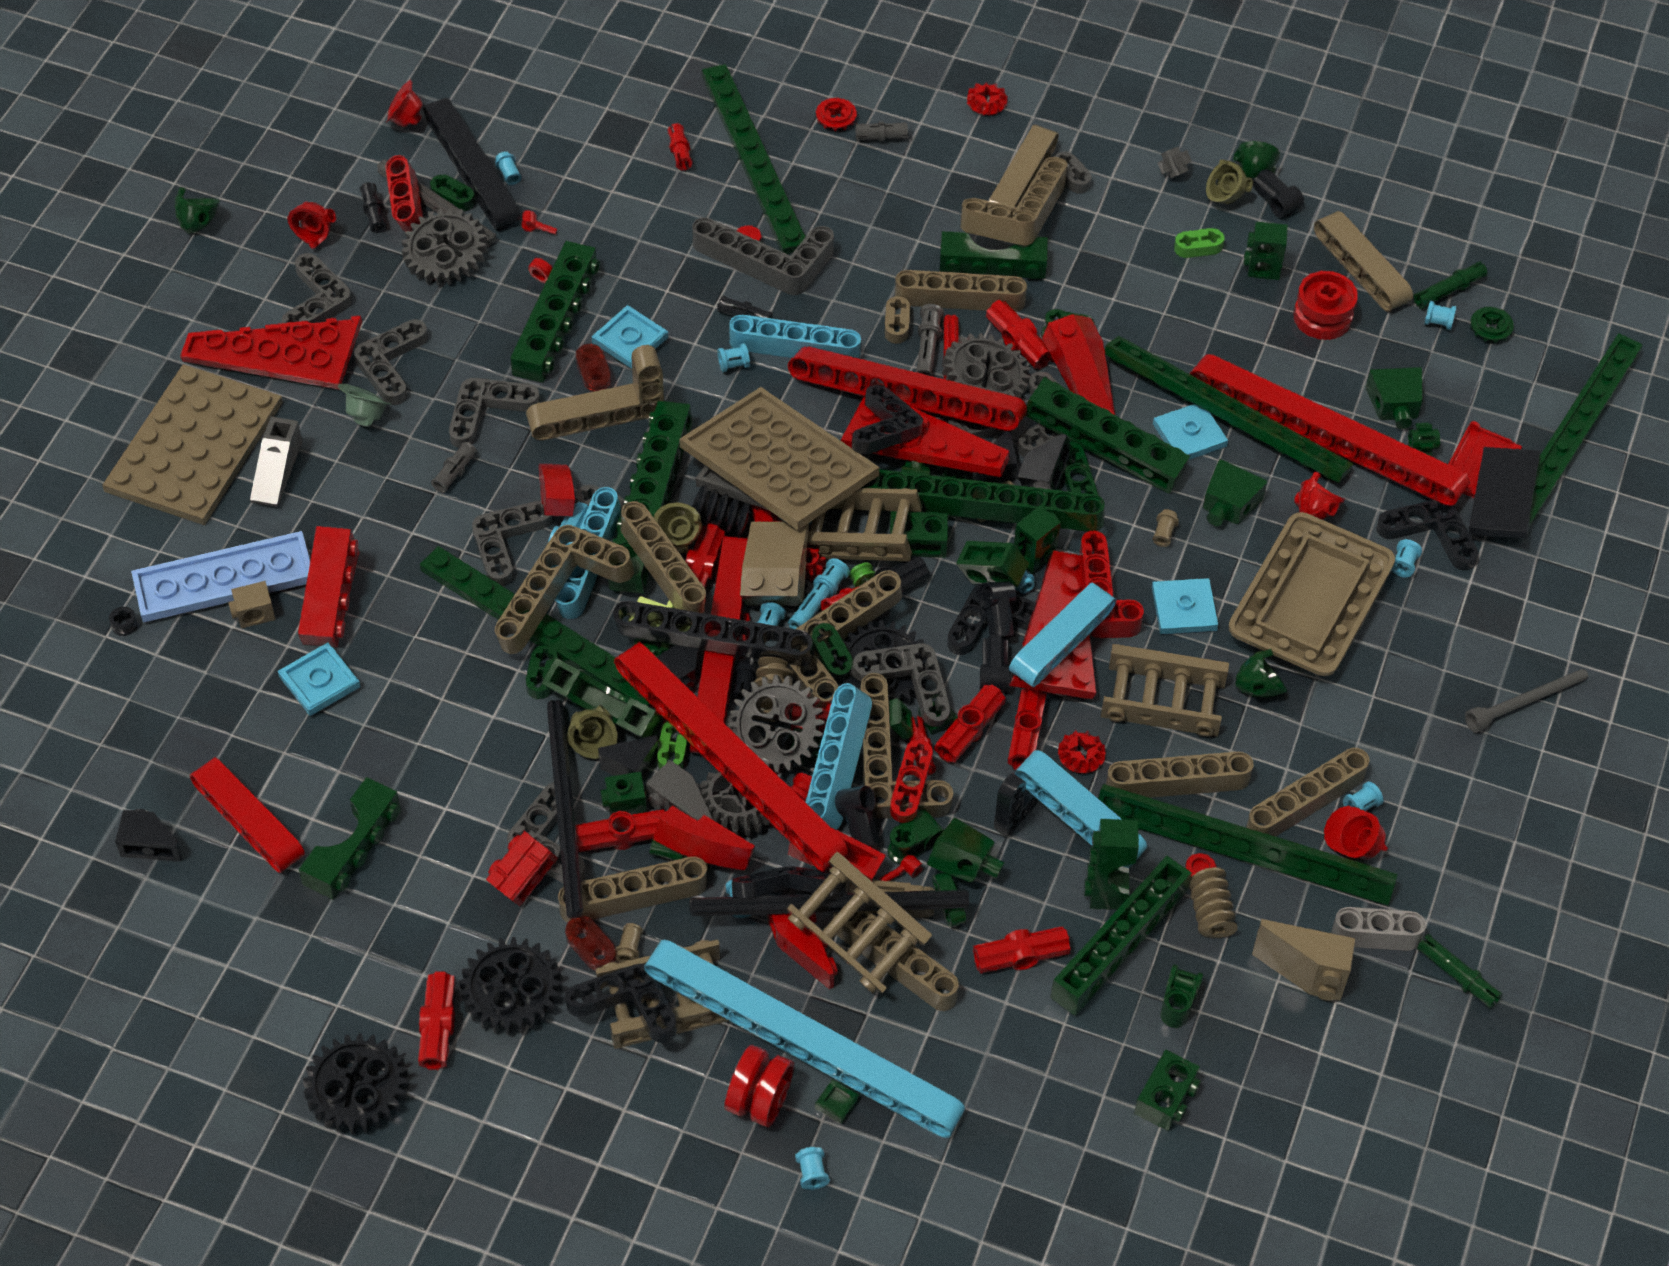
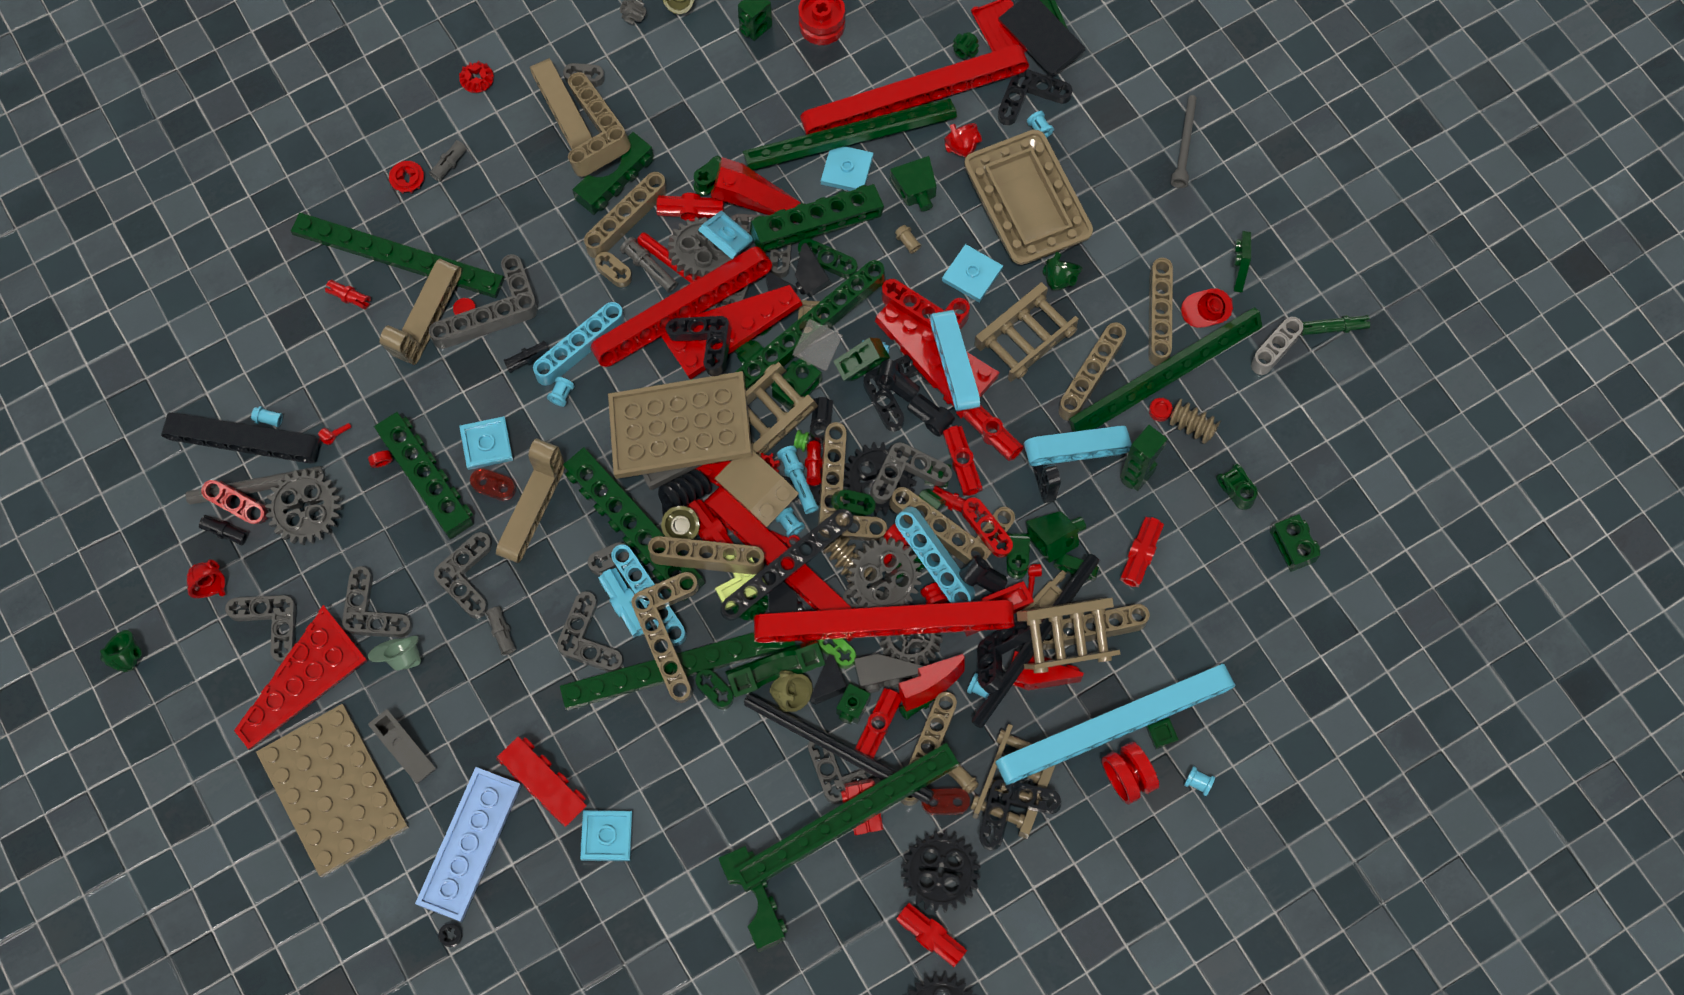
camera: 50 degrees left, 15 degrees up
red beam [189,757,305,873] -> none
dark tan brick [228,581,275,628] -> none
red piece [386,80,423,128] -> none
dark green beam [430,174,475,212] -> none
red slope [539,464,575,516] -> none
black pin [733,656,757,700] -> none
dark green brick [1014,506,1061,575] -> none
dark green brick [1050,855,1192,1016] -> none
red gear [1058,730,1106,773] -> none
bright green beam [1174,228,1224,258] -> none
dark tan slope [1252,919,1355,1001] -> none
medium azure bush [1343,781,1384,811] -> none
dark green torso [1365,367,1422,429] -> none
none -> dark tan beam [379,259,462,365]
none -> medium azure plate [698,211,753,259]
none -> dark green plate [733,743,960,892]
none -> clear piece [792,319,843,371]
none -> dark green wing [1234,231,1251,292]

